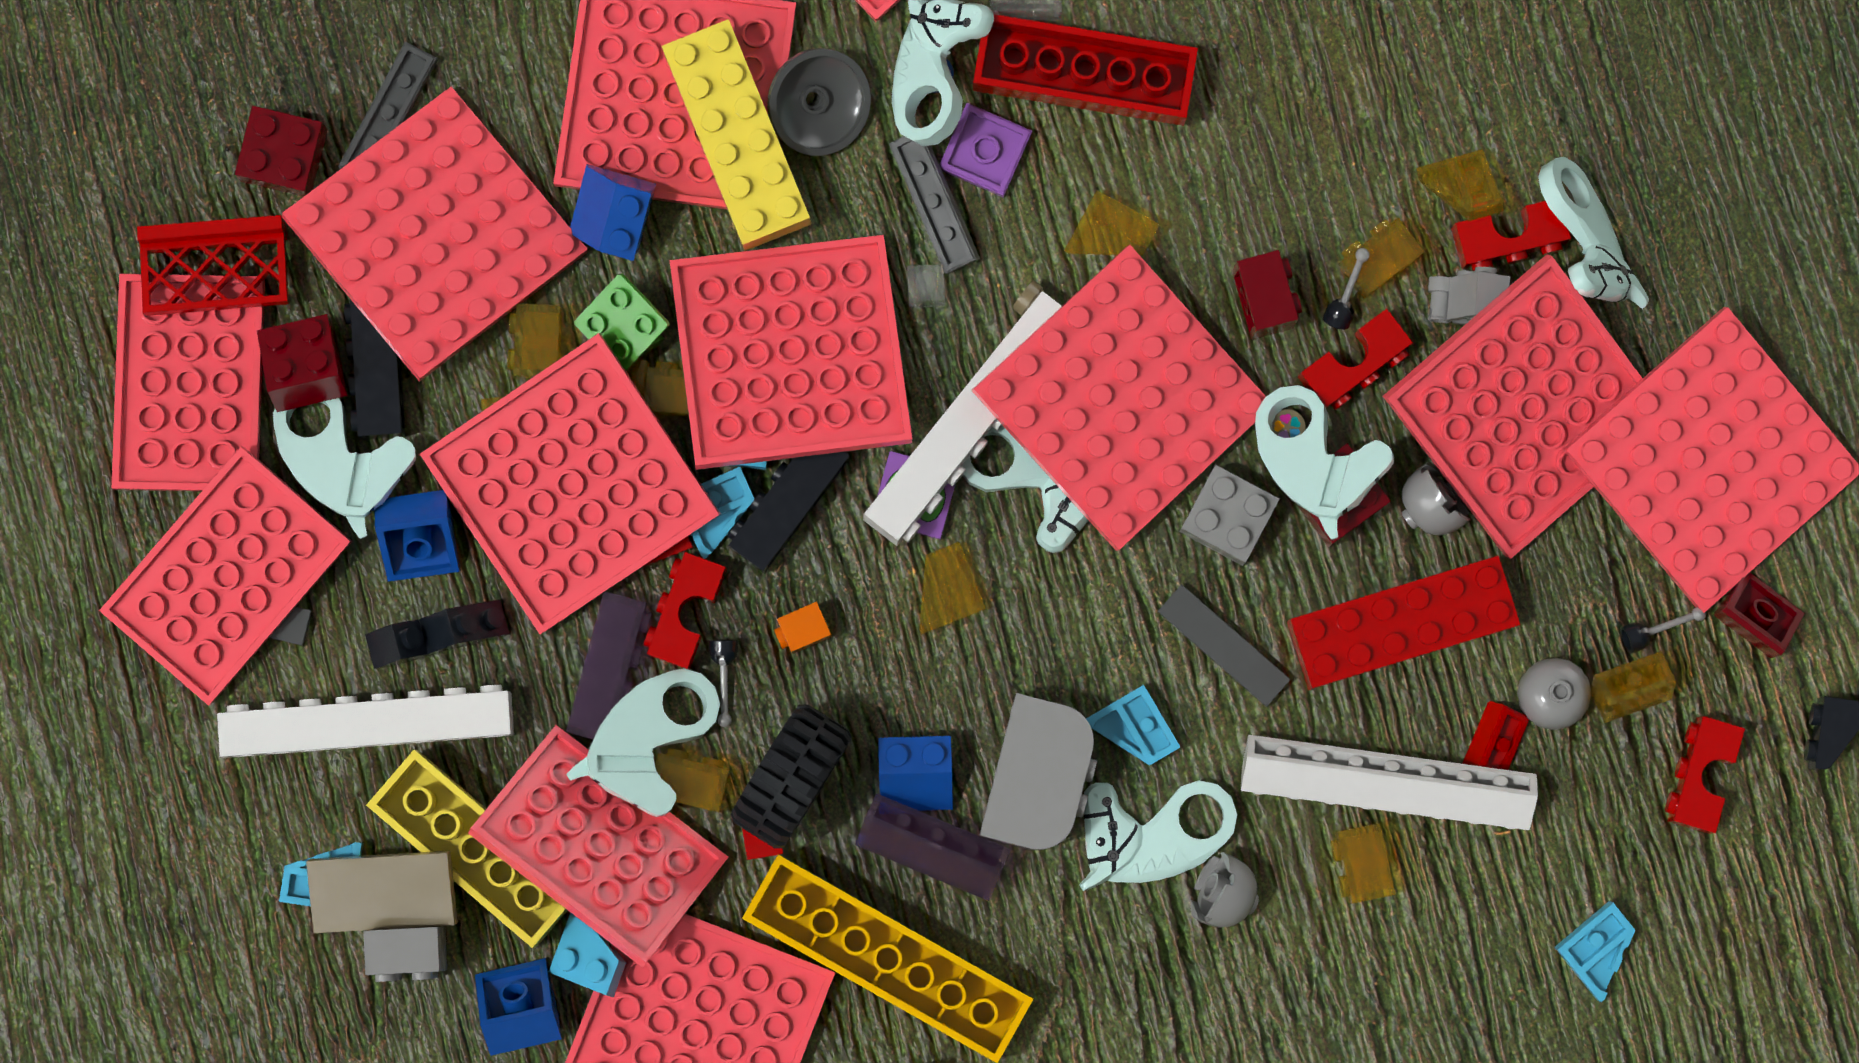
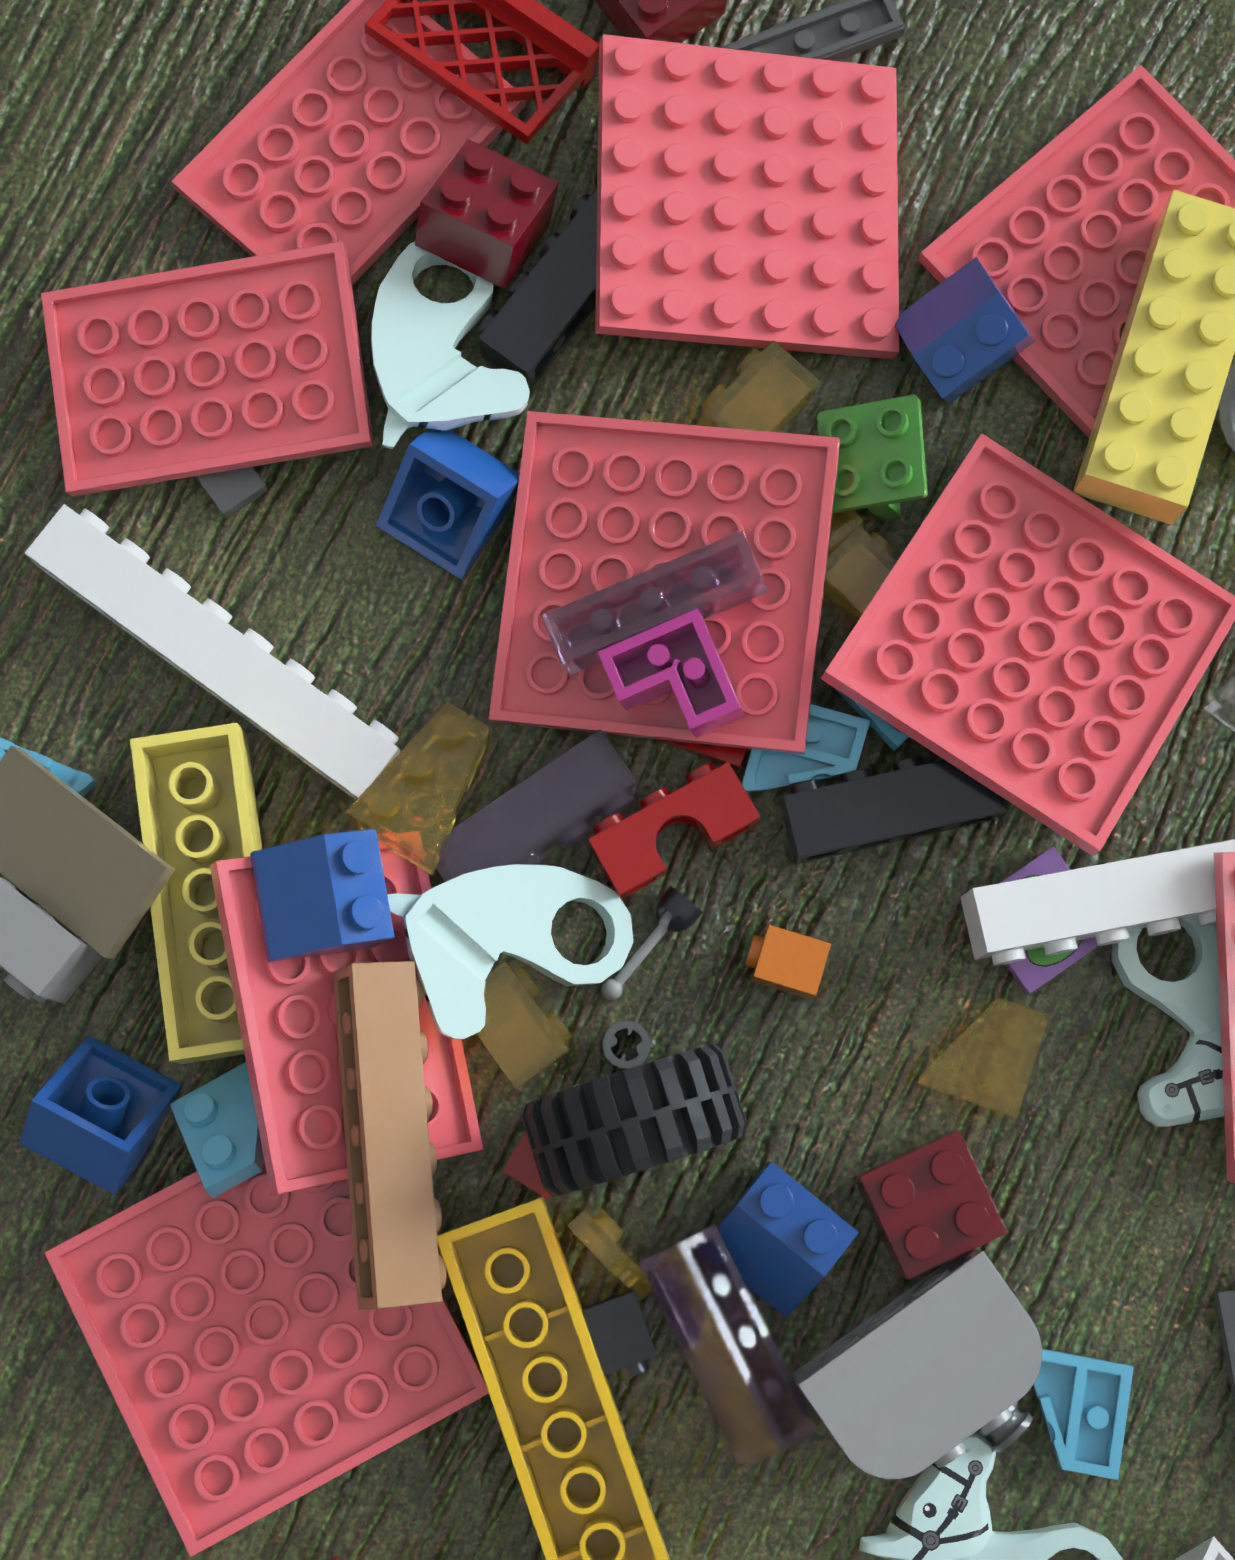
camera: 40 degrees right, 5 degrees down
black arch [365,599,509,669] -> none
none -> blue slope [250,829,395,962]
none -> medium nougat brick [333,961,446,1310]
none -> clear yellow wing [346,702,490,876]
none -> clear purple brick [541,530,767,675]
none -> clear yellow wing [568,1207,658,1300]
none -> black brick [582,1289,657,1380]
none -> dark pink brick [598,608,745,738]
none -> dark grey bush [602,1020,651,1070]
none -> dark red brick [853,1130,1008,1280]
none -> dark grey bush [978,1401,1033,1452]

